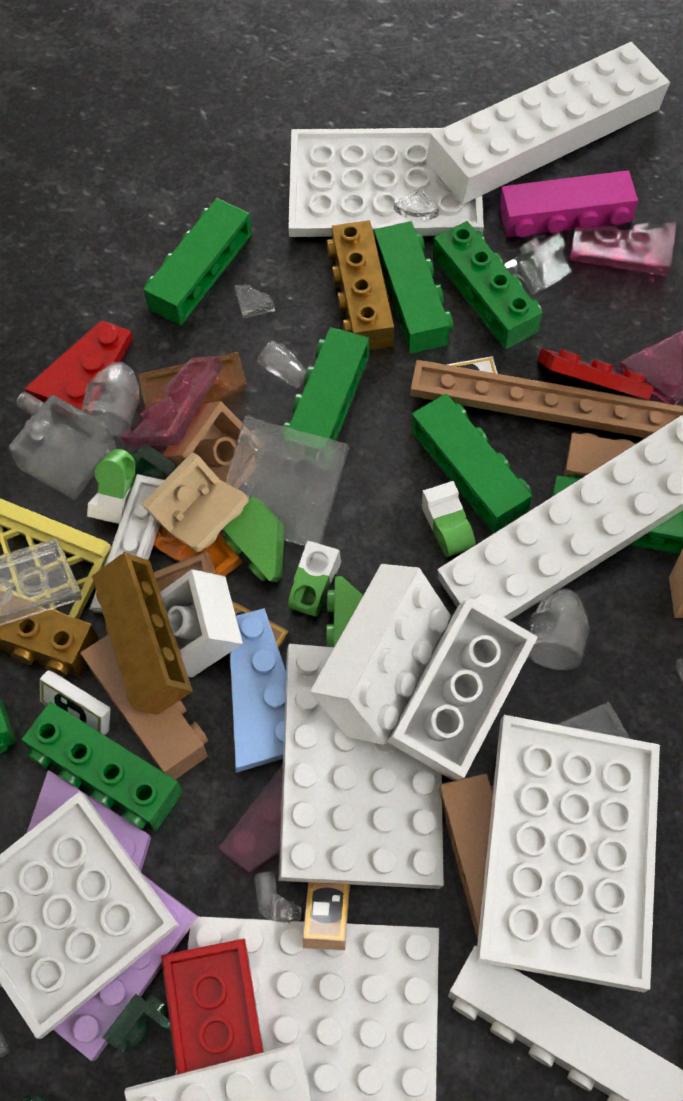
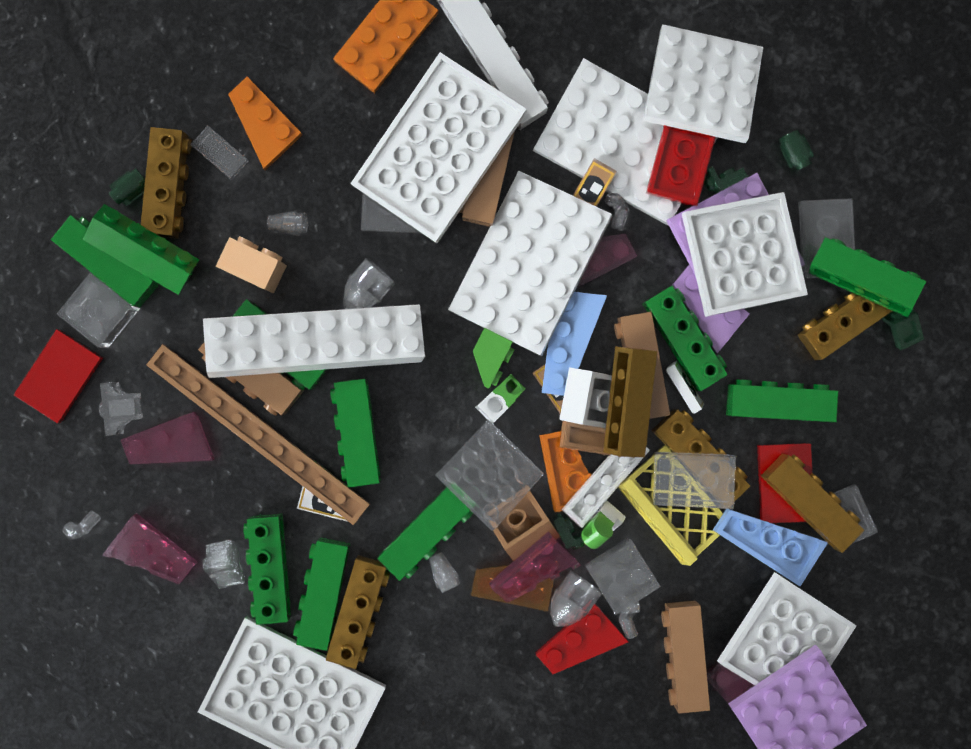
camera: 150 degrees left, 25 degrees up
tan bracket [141,452,249,552] -> none
green brick [143,198,252,326] -> none
bright green slope [223,496,285,582] -> none
clear tile [235,285,275,318] -> none
white brick [310,564,451,745] -> none
white brick [387,597,538,781] -> none
clear tile [394,188,439,220] -> none
leg [422,481,476,557] -> none
white brick [426,42,670,205] -> none
dark pink brick [499,170,638,238] -> none
red wing [537,348,654,400] -> none

